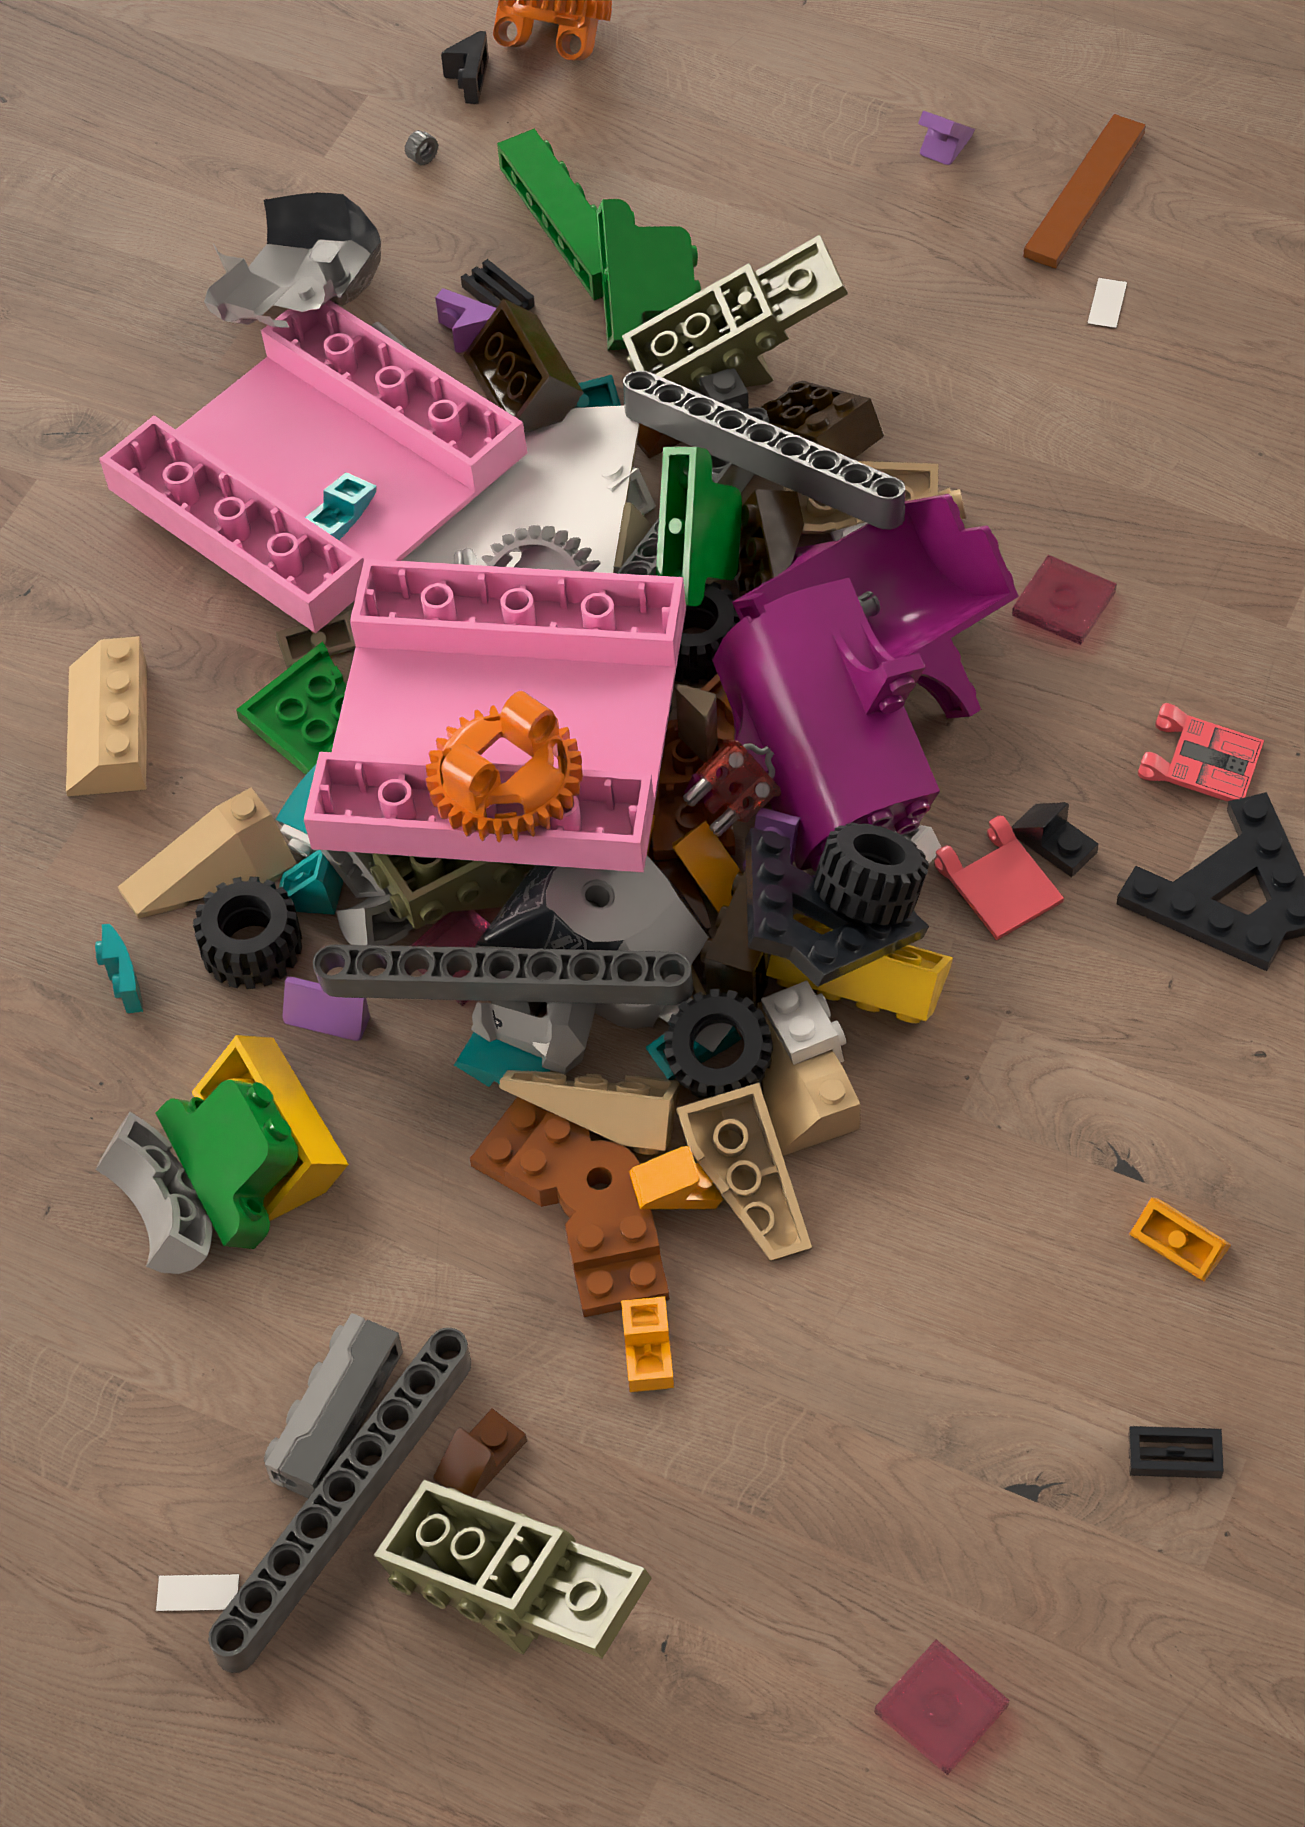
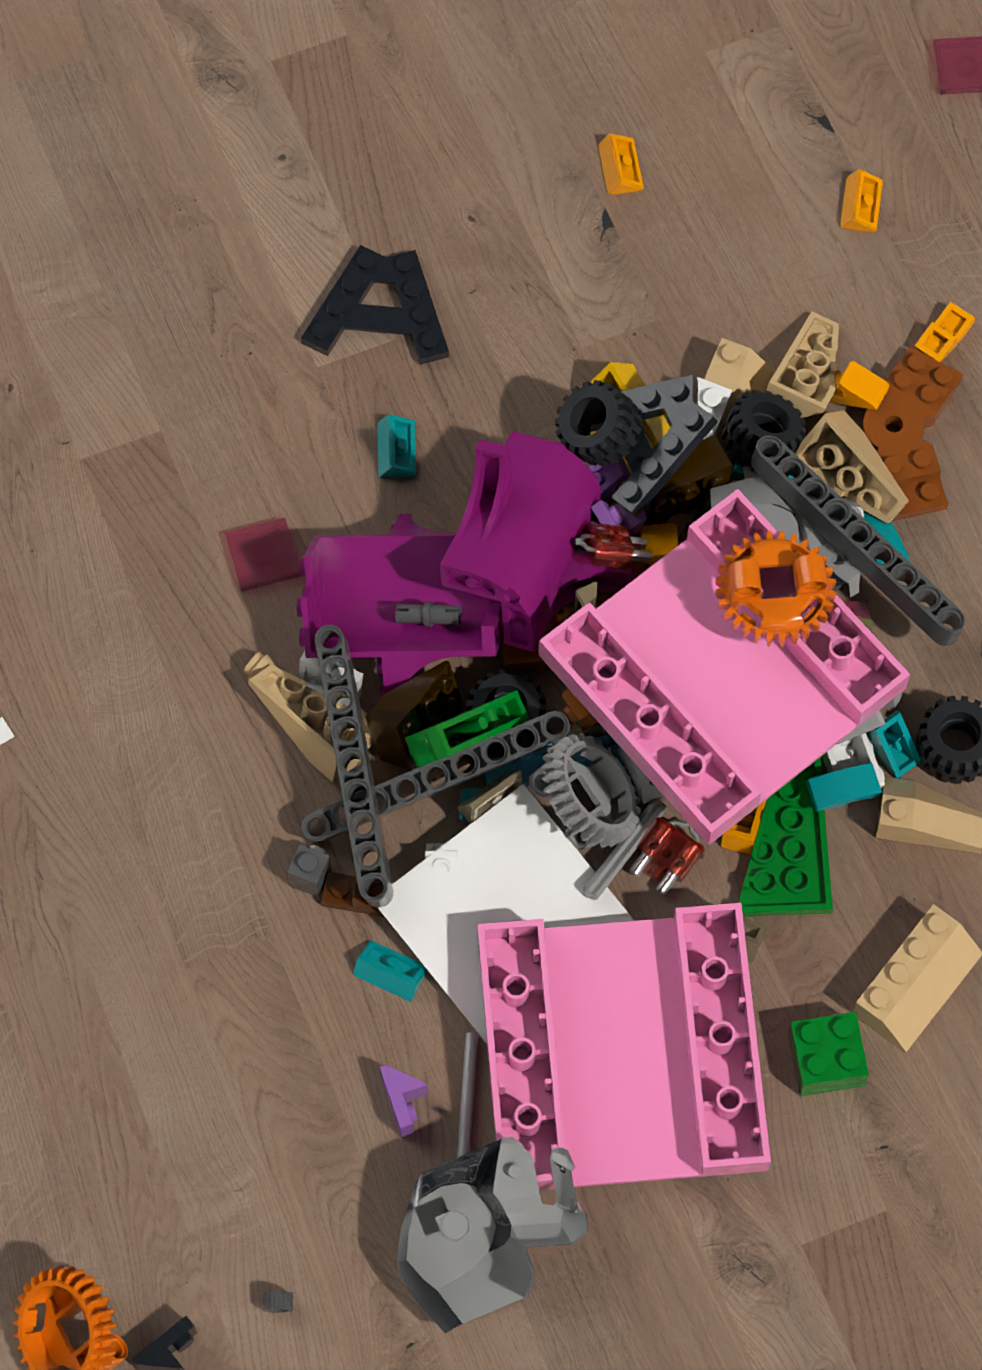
camera: 140 degrees left, 10 degrees up
medium lavender slope [283,976,370,1041] -> none
teal slope [305,472,377,540] -> none
black tile [461,259,535,311] -> none
dark brown slope [463,298,584,433] -> none
green brick [497,128,603,301] -> none
green brick [596,199,701,351] -> none
olive wedge [622,234,848,393] -> none
dark brown slope [761,381,884,459] -> none
coral flag [934,815,1064,940] -> none
black slope [1011,802,1099,878] -> none
black tile [1128,1426,1224,1479] -> none
coral flag [1138,703,1264,802] -> none
none -> teal slope [377,414,416,478]
none -> green brick [788,1012,869,1097]
none -> light orange slope [840,169,883,233]

